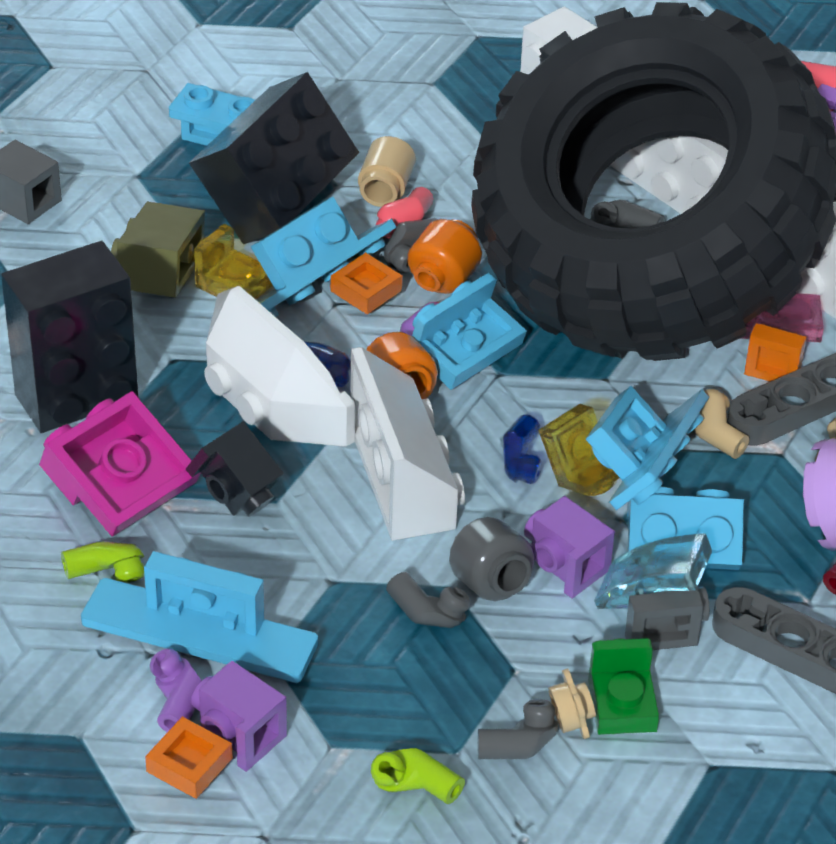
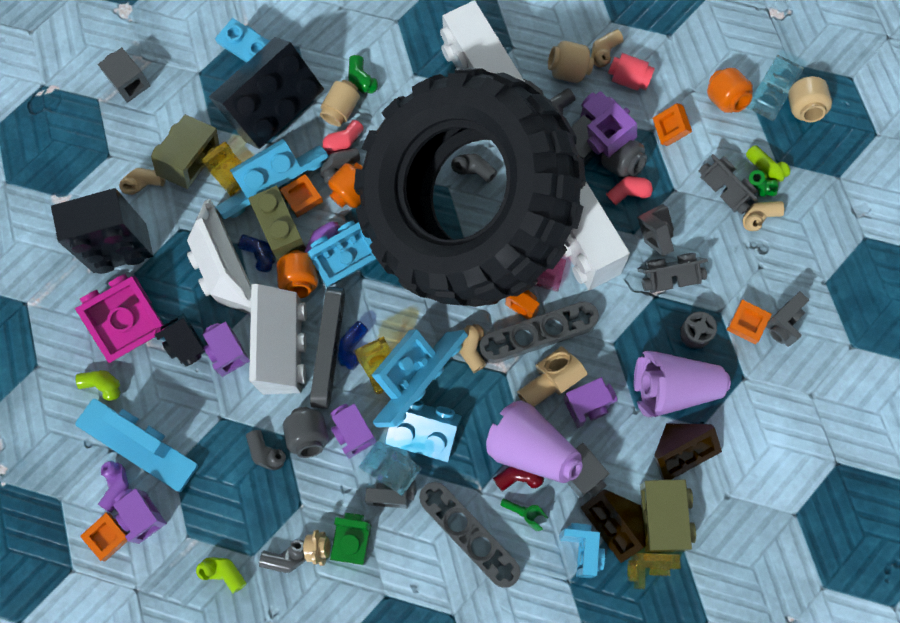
camera: 20 degrees right, 30 degrees up
none -> medium lavender brick [203,321,250,377]
none -> olive brick [248,185,306,261]
none -> dark grey beam [310,287,345,409]
none -> green arm [348,55,378,94]

